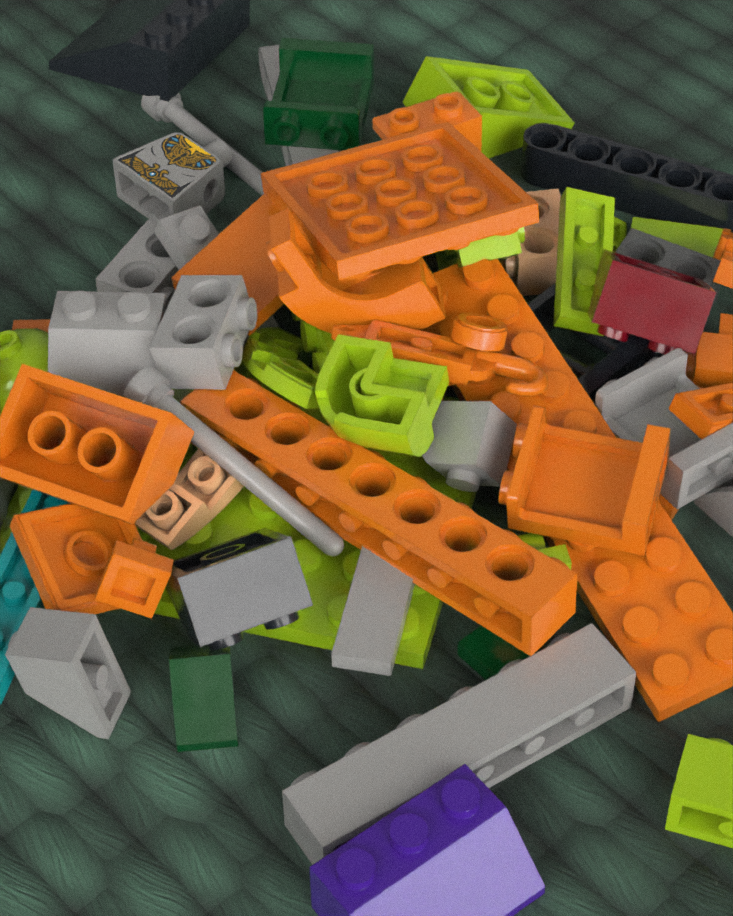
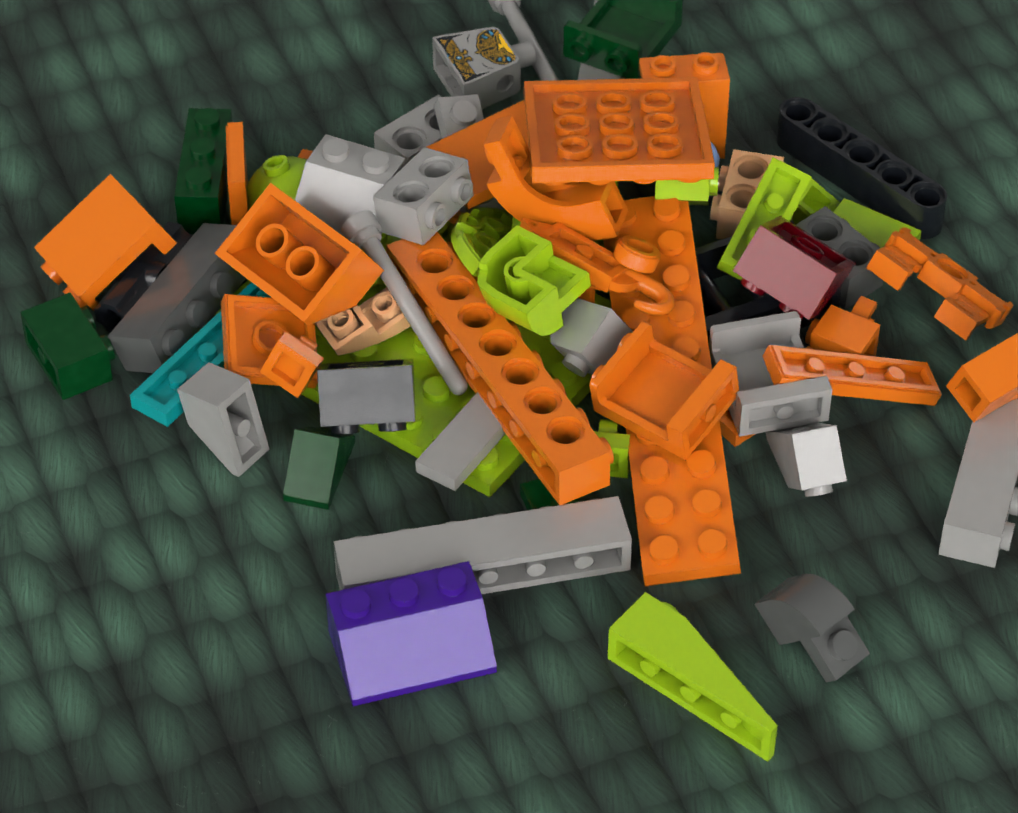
camera: 20 degrees right, 0 degrees up
lime slope [402,56,575,158] -> none

